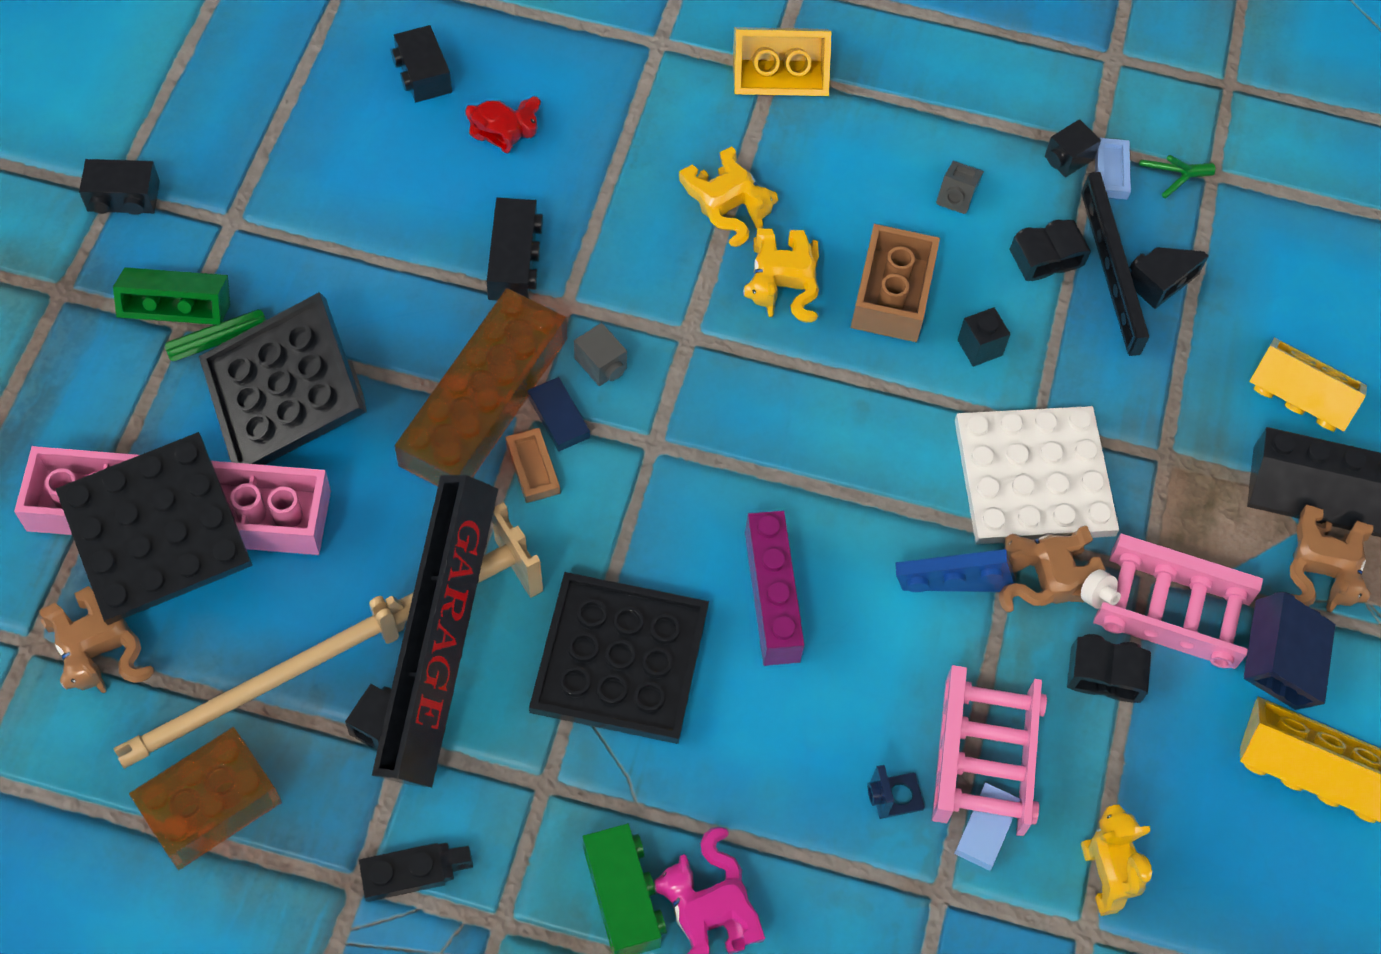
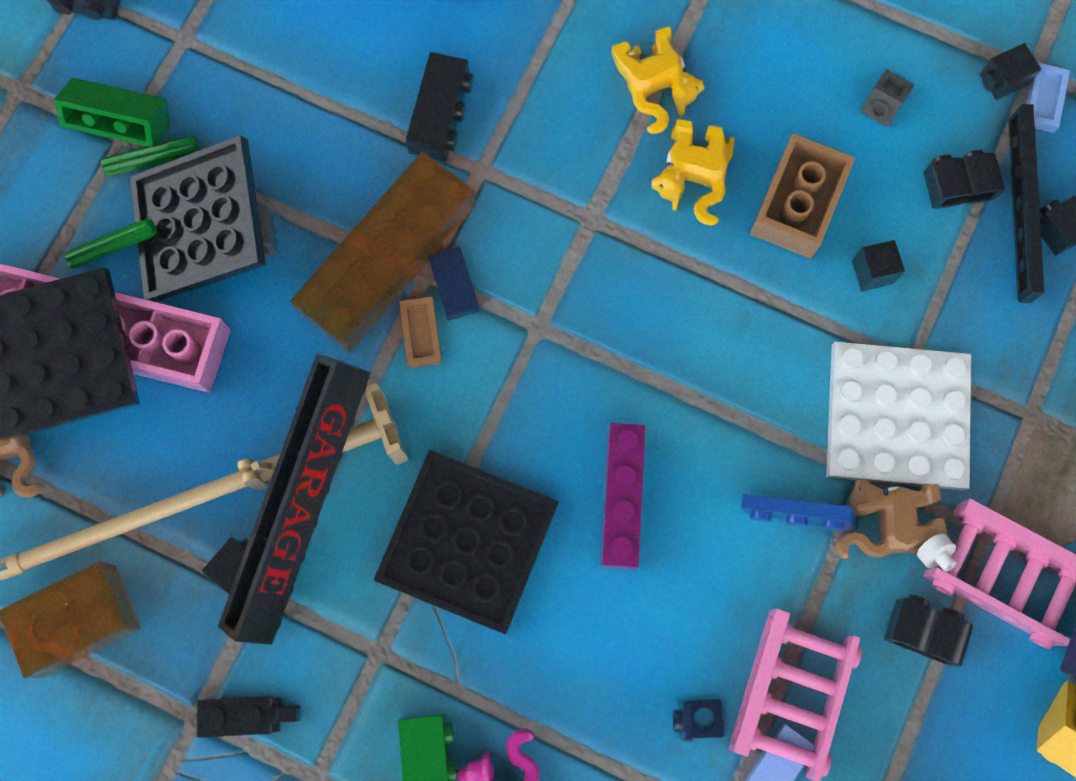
camera: 15 degrees right, 15 degrees up
dark grey brick [574,323,627,386] -> none
none -> green axle [64,218,158,269]

